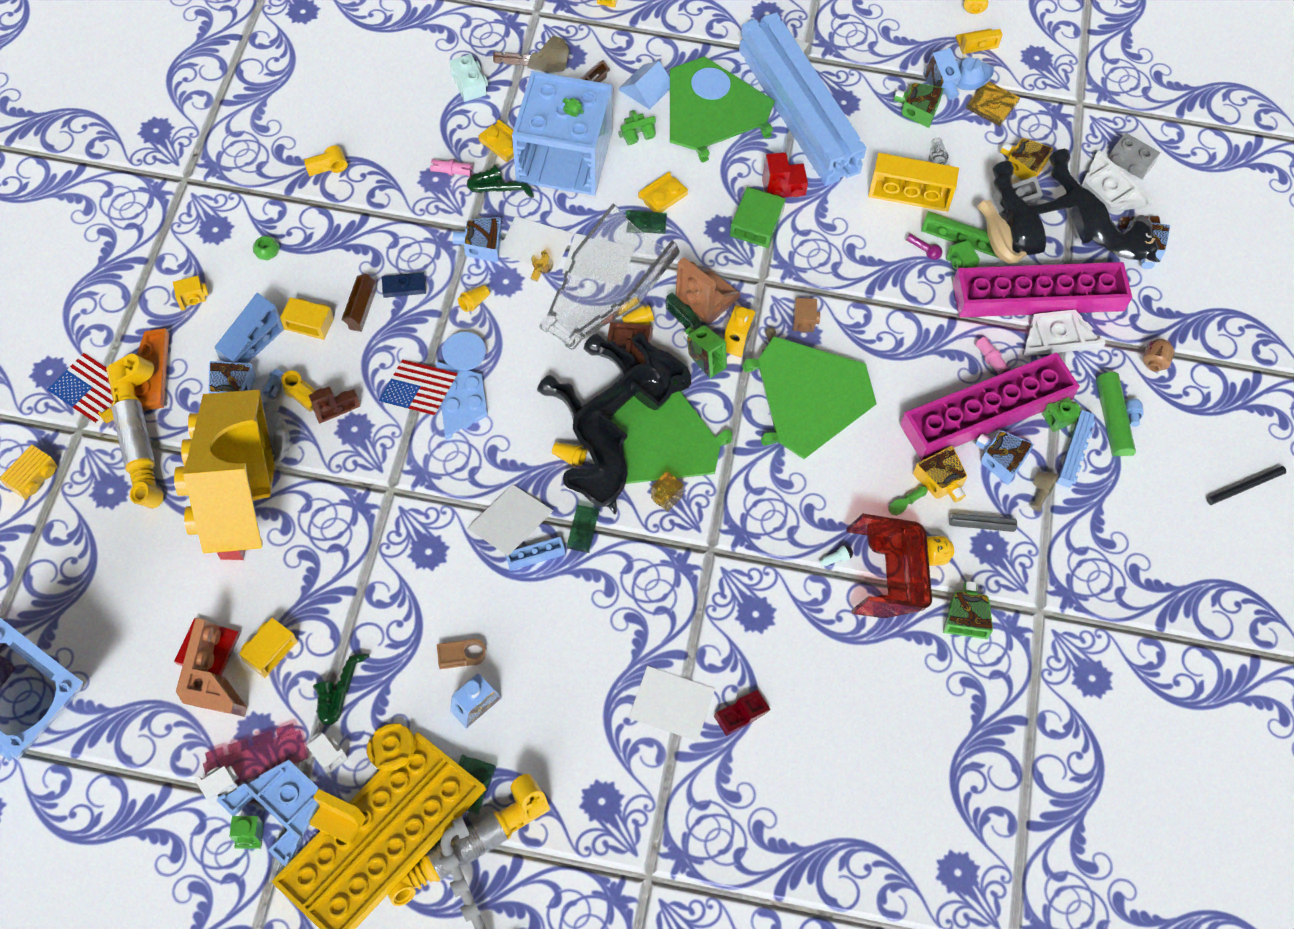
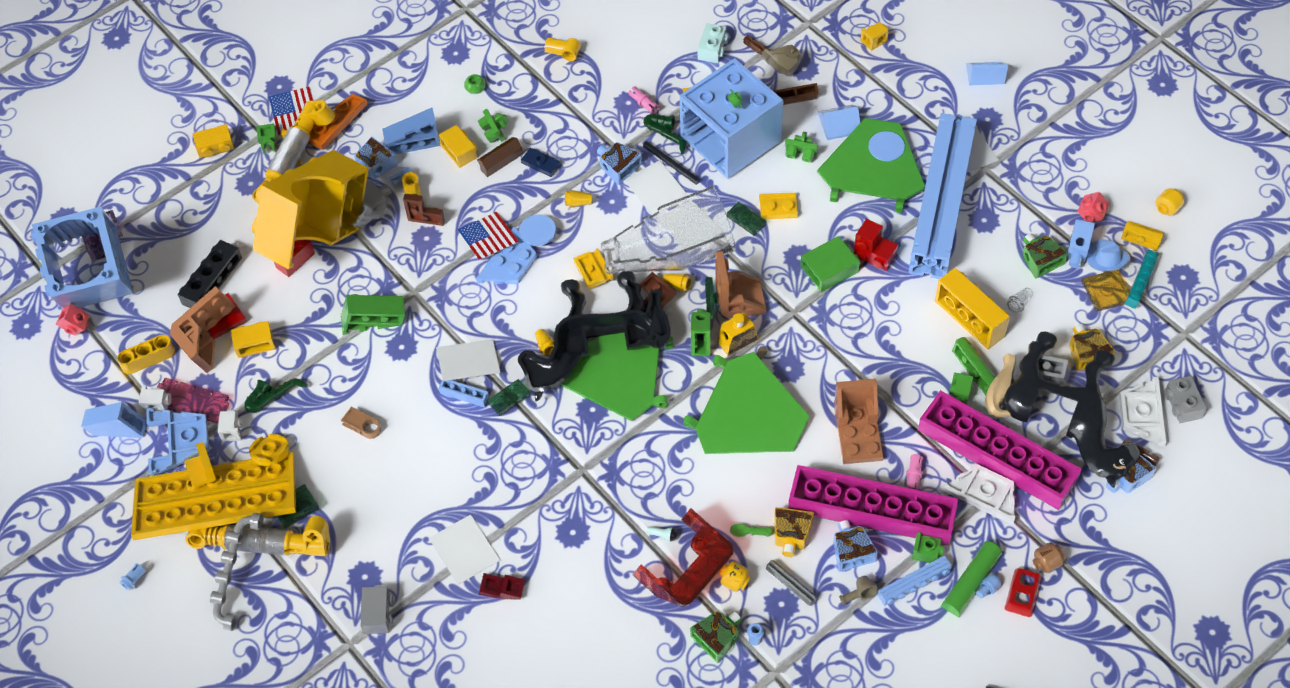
camera: 45 degrees right, 5 degrees down
yellow brick [173,276,209,311] -> none
bright green brick [229,816,264,849] -> none
light blue torso [450,674,501,729] -> none
clear yellow piece [530,250,553,282] -> none
clear yellow brick [651,472,684,512] -> none
medium nougat brick [793,298,820,333] -> none
magenta bar [906,233,943,260] -> none
none -> coral brick [55,304,90,335]
none -> light blue slope [81,402,147,438]
none -> yellow beam [117,335,175,374]
none -> black brick [177,240,242,308]
none -> bright green plate [256,123,277,153]
none -> bright green wedge [341,294,405,335]
none -> light grey brick [361,586,393,634]
none -> bright green hips [478,109,509,143]
none -> yellow plate [573,248,613,289]
none -> black bar [643,141,700,185]
none -> light blue pin [747,623,764,646]
none -> nougat bracket [834,379,883,464]
none -> red piece [1004,568,1042,617]
none -> coral brick [1077,192,1109,223]
none -> teal piece [1124,249,1159,309]

